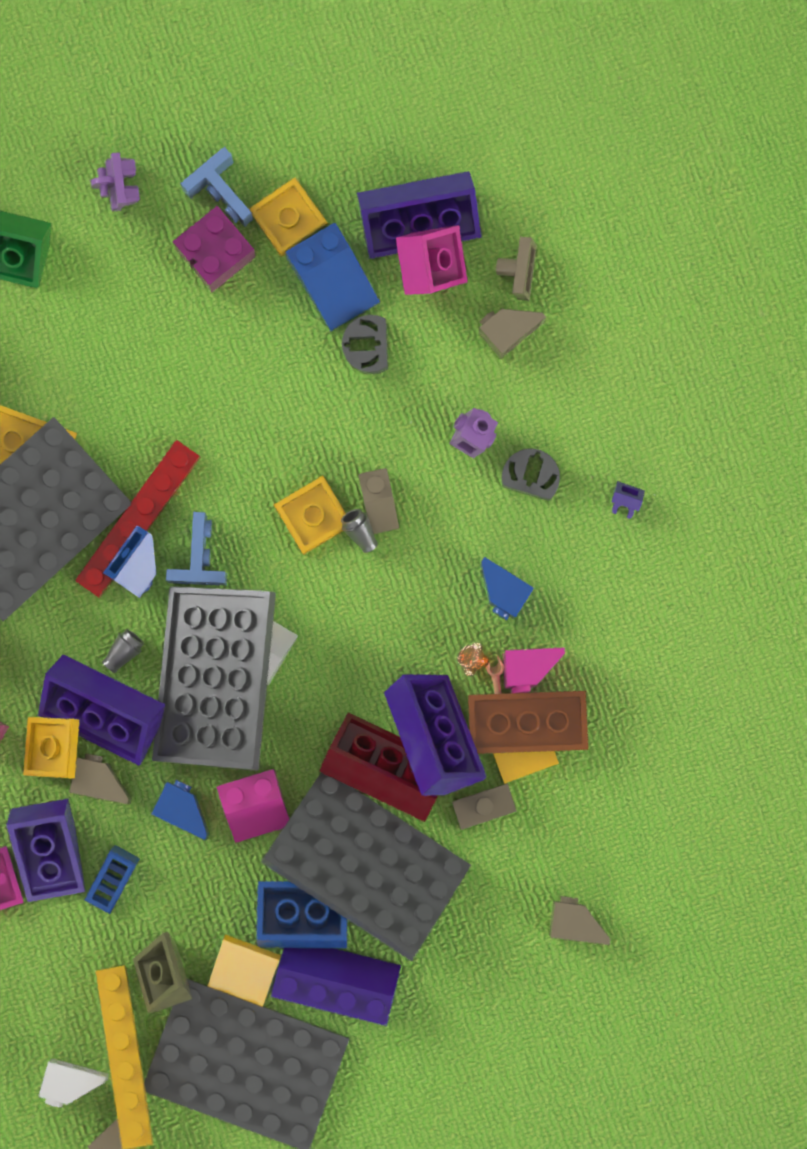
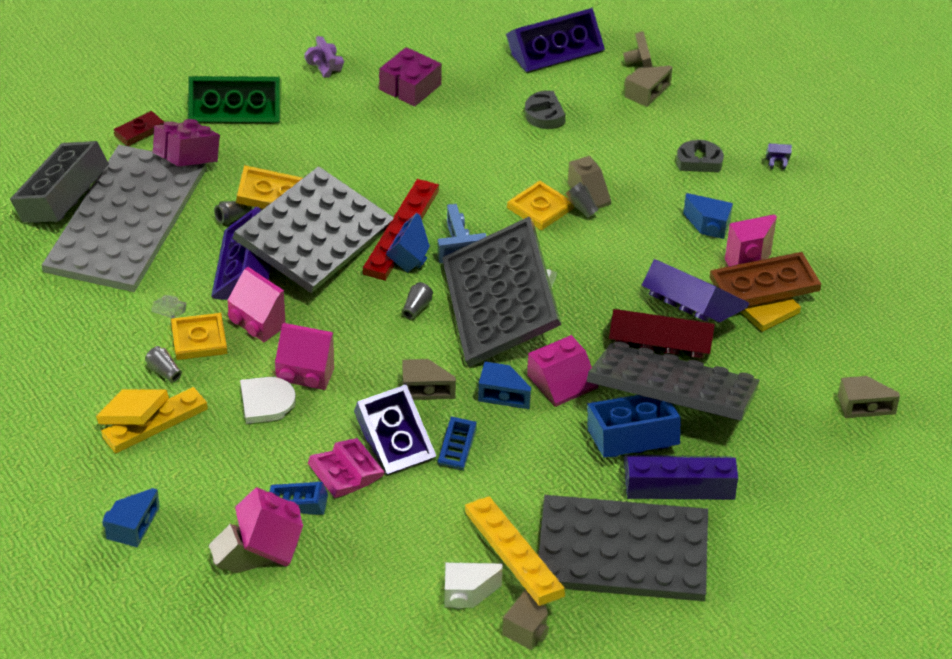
camera: 15 degrees left, 40 degrees down
yellow tile [23,717,79,779] -> none
dark purple slope [38,654,165,766] -> none
olive slope [133,932,192,1013] -> none
medium blue bracket [180,147,253,227] -> none
yellow tile [207,935,281,1007] -> none
yellow tile [249,177,328,257] -> none
blue slope [285,223,380,332] -> none
dark pink slope [396,225,468,295] -> none
medium lavender brick [449,408,498,458] -> none
dark tan tile [452,784,517,830] -> none
clear orange plate [458,643,489,676] -> none
light nougat hand [484,656,504,694] -> none

